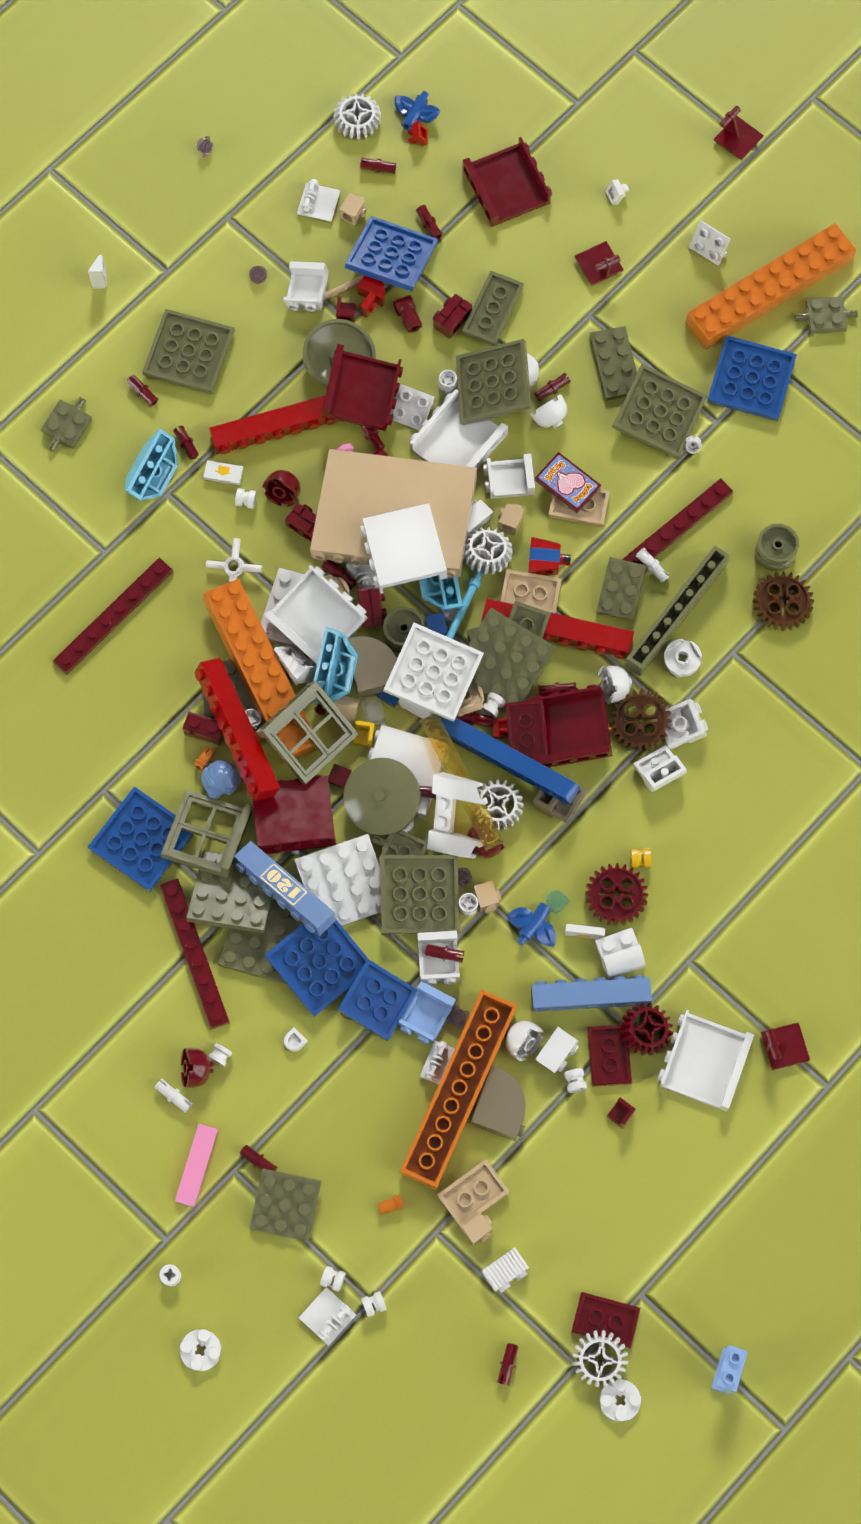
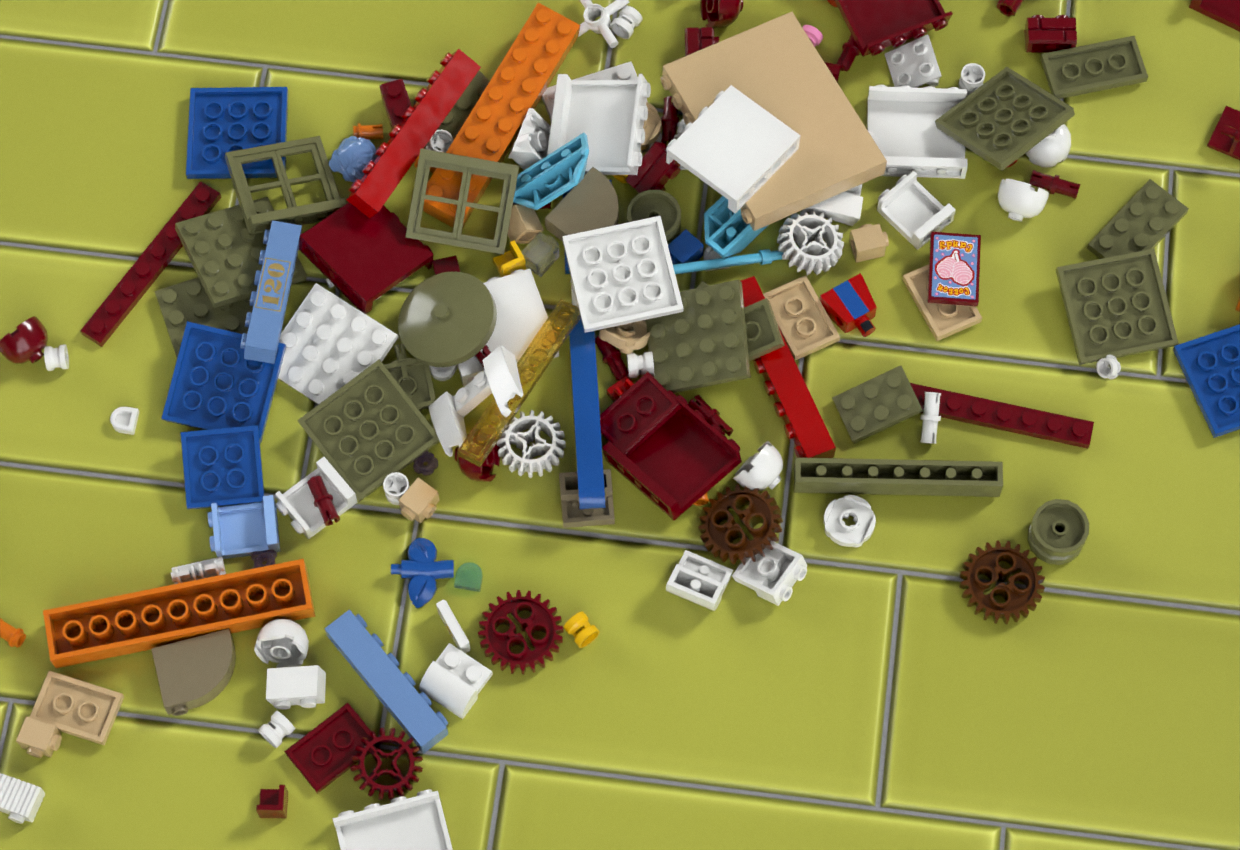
camera: 55 degrees right, 5 degrees down
none -> white wheel [610,5,643,39]

